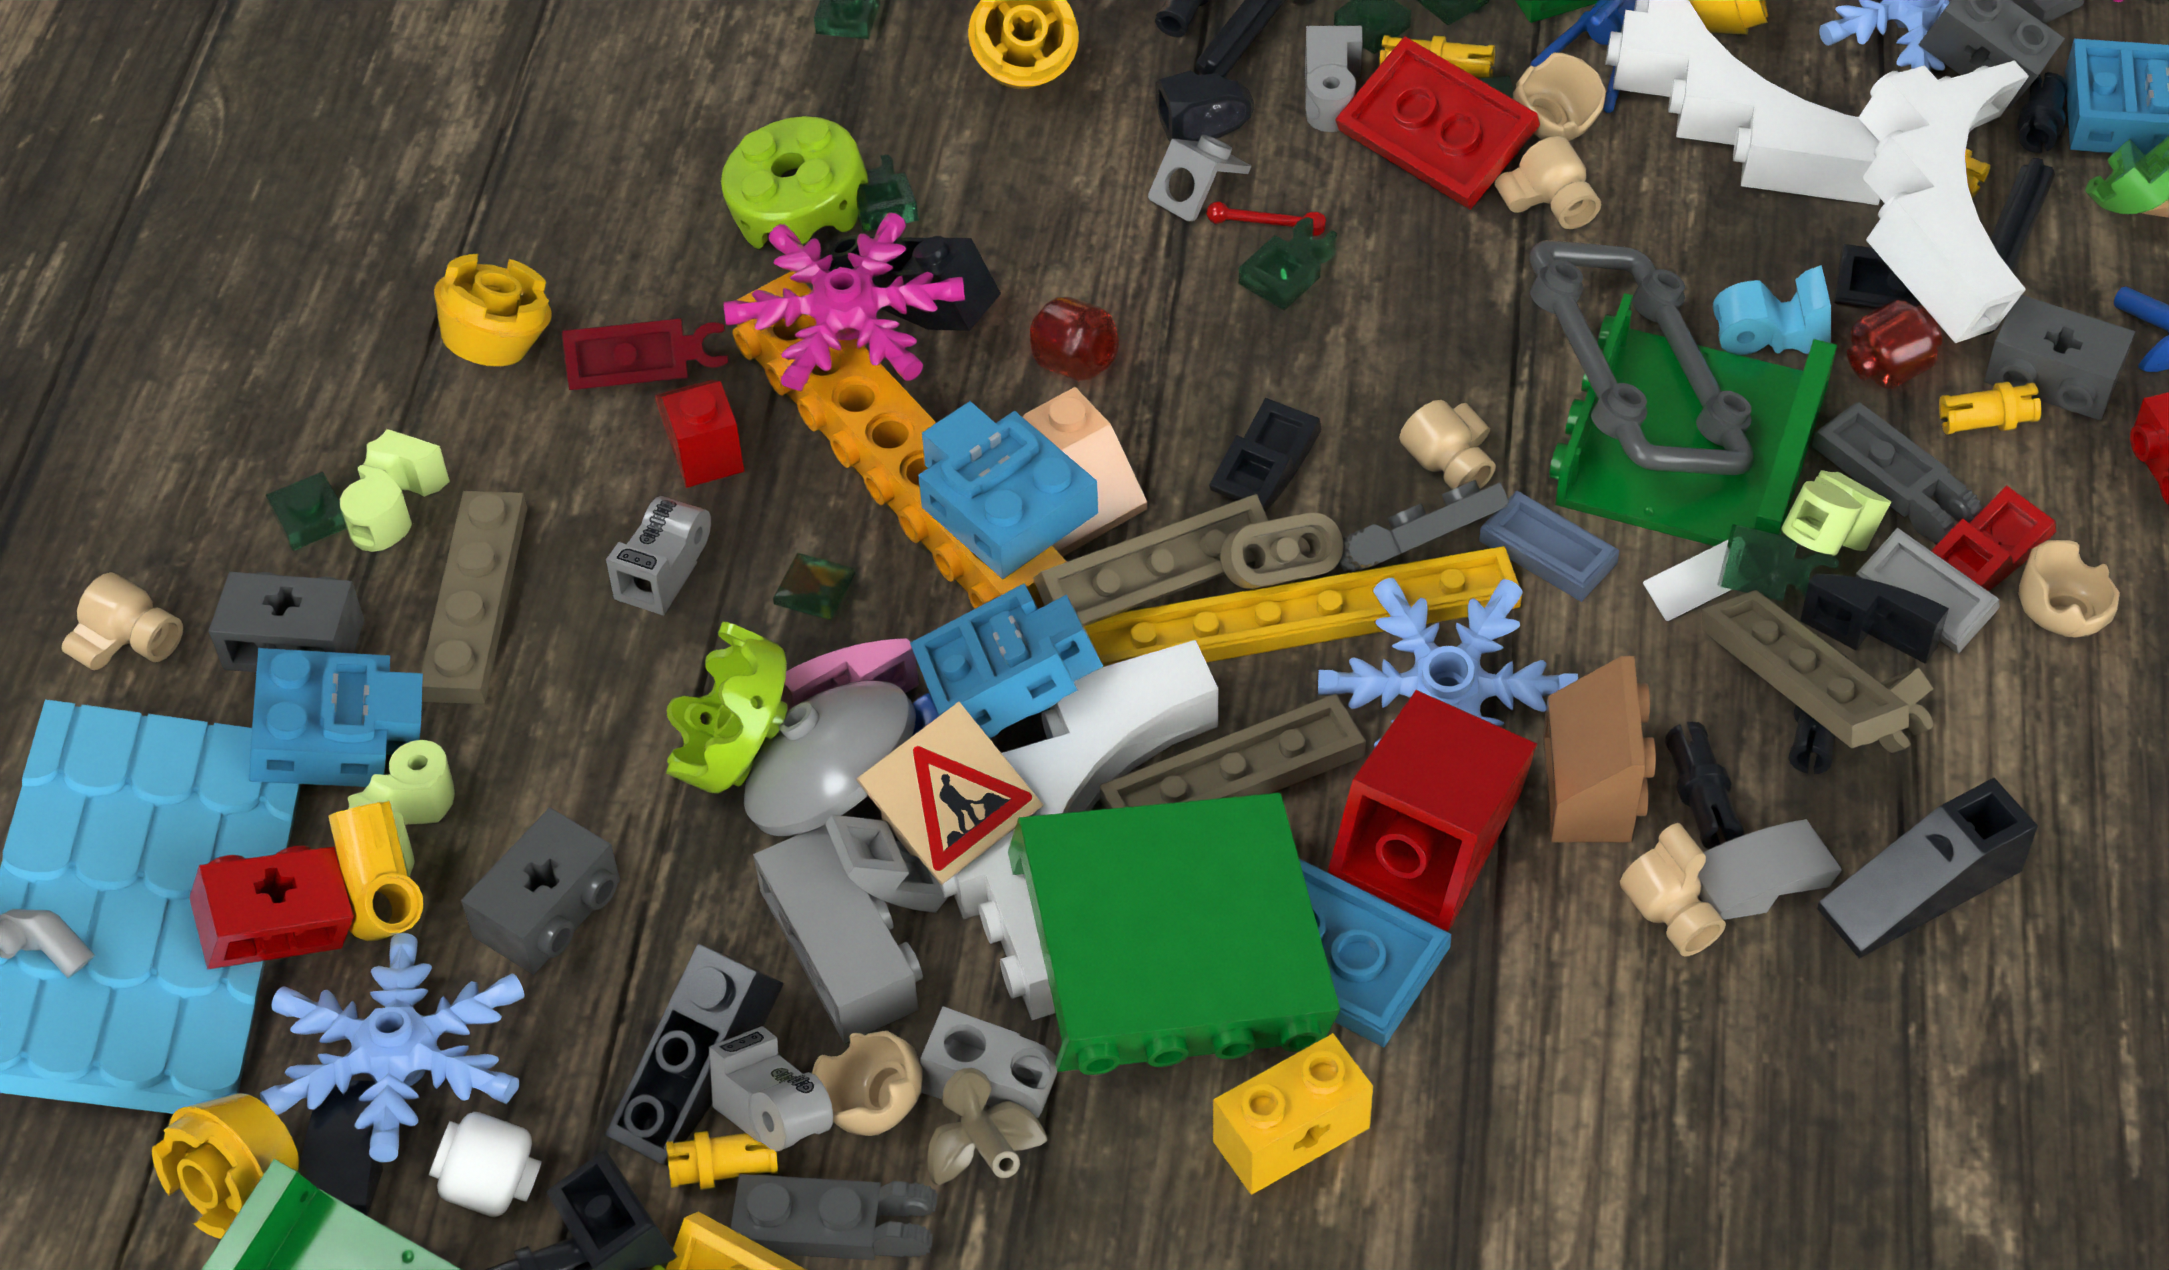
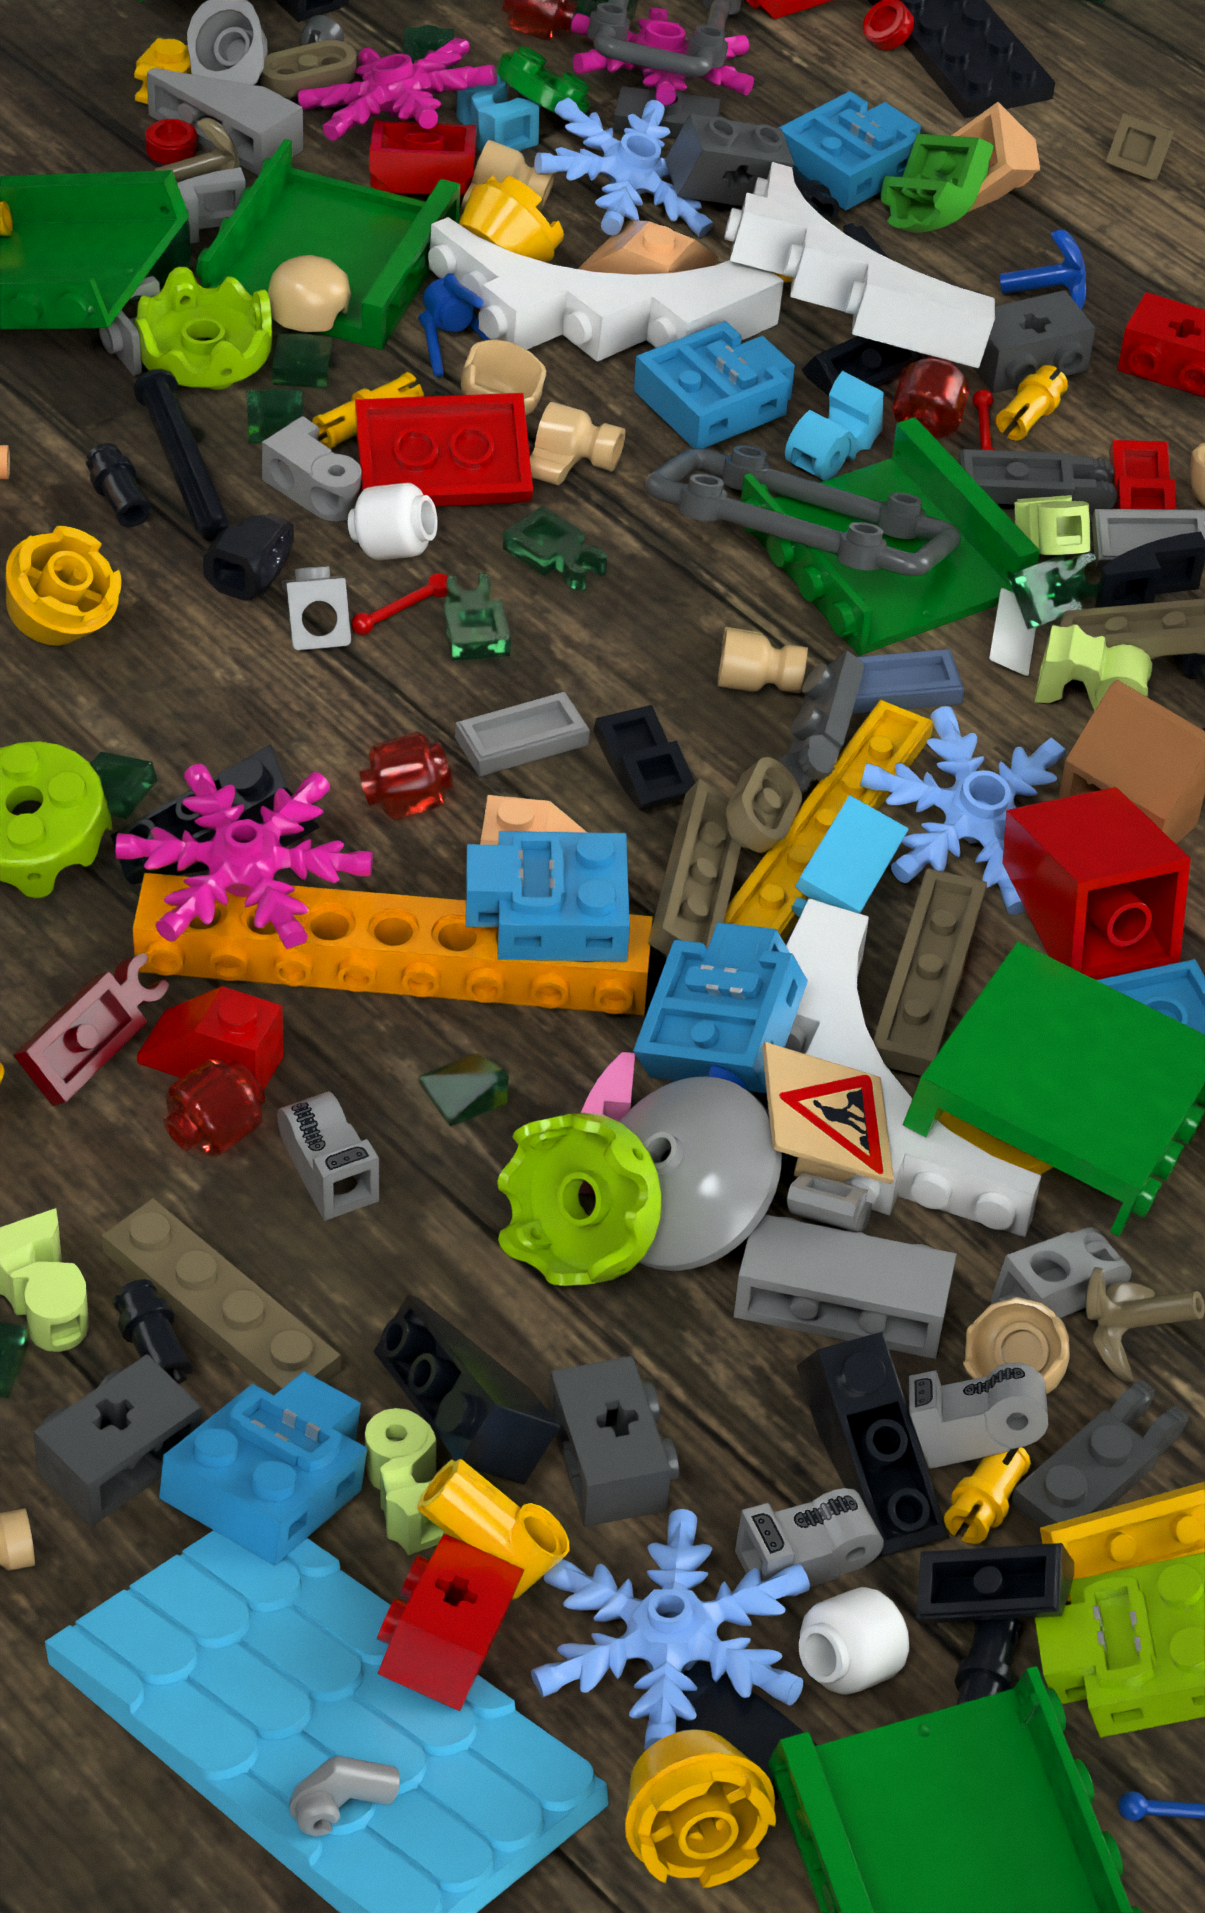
camera: 55 degrees left, 5 degrees down
none -> black pin [113,1279,193,1384]
none -> clear red head [163,1058,266,1157]
none -> white head [348,483,438,561]
none -> black slope [373,1294,560,1485]
none -> light grey tile [455,692,590,777]
none -> clear green plate [503,505,607,591]
none -> light nougat slope [578,220,718,275]
none -> dark azure piece [634,321,795,449]
none -> light grey leg [735,1488,884,1587]
none -> medium azure hinge [792,795,909,918]
none -> red hinge [972,389,994,450]
none -> yellowish green leg [1034,625,1152,711]

